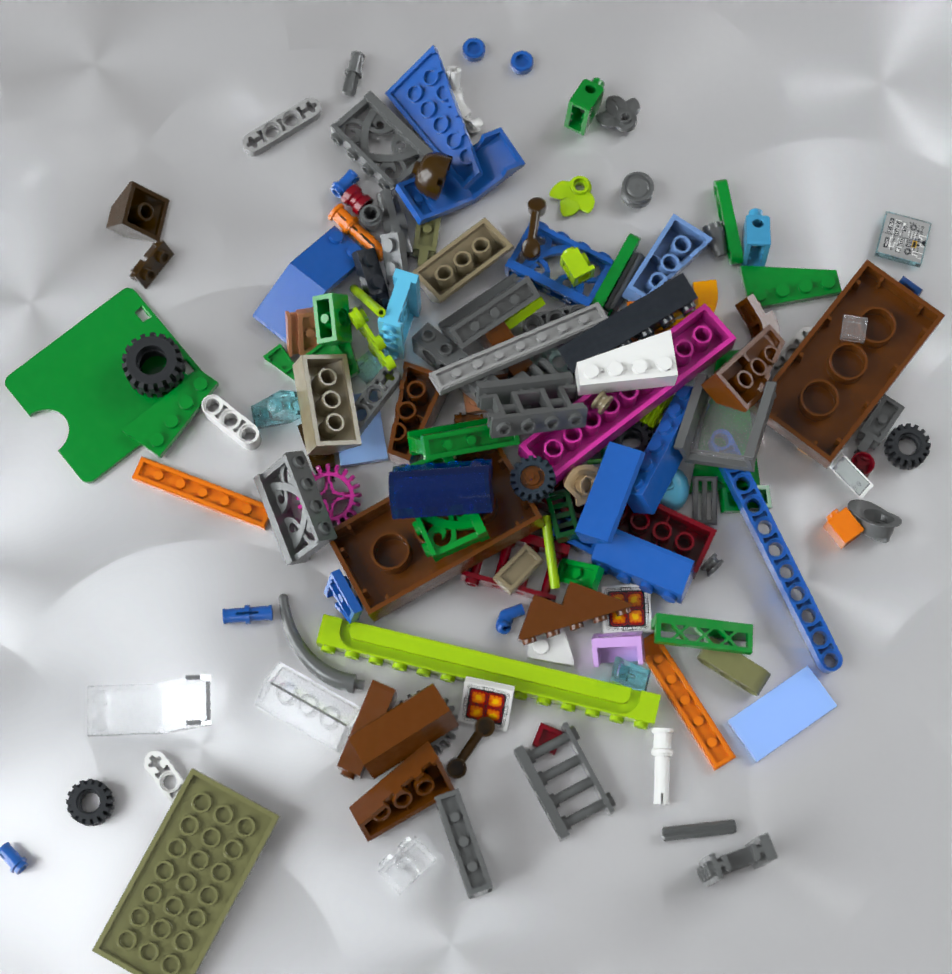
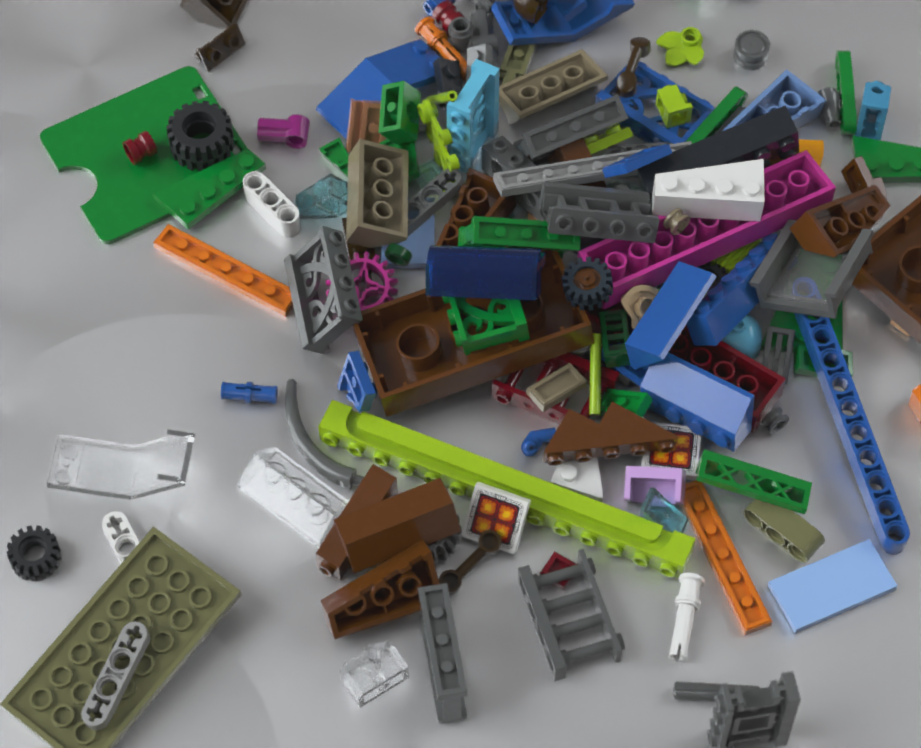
camera: 10 degrees right, 15 degrees down
none -> light grey beam [81,621,150,731]
none -> dark red wheel [122,131,158,165]
none -> magenta piece [257,114,310,149]
none -> dark green tile [384,243,412,267]
none -> blue tile [602,144,672,178]

